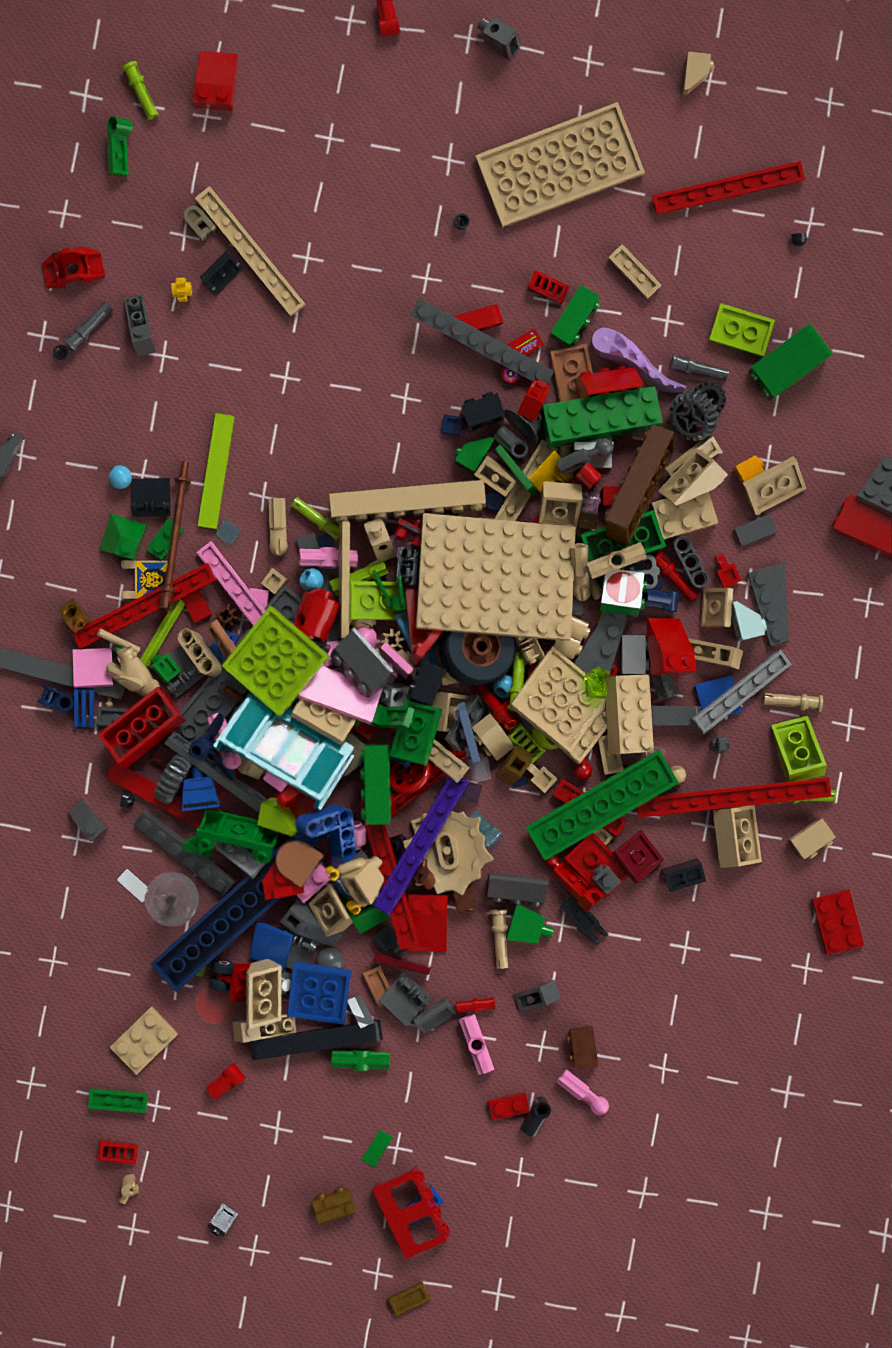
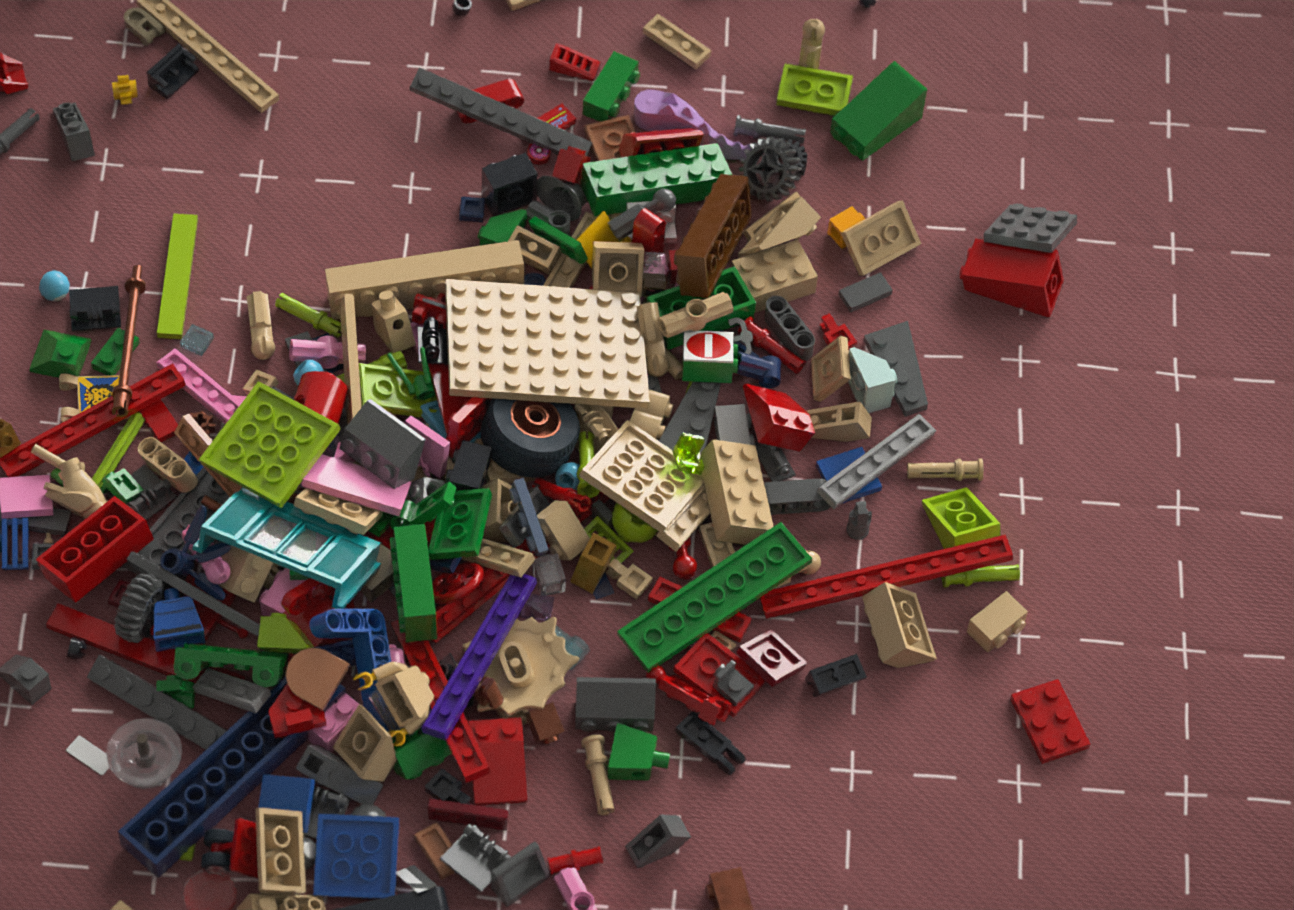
camera: 10 degrees left, 30 degrees down
none -> tan piece [798,19,825,69]

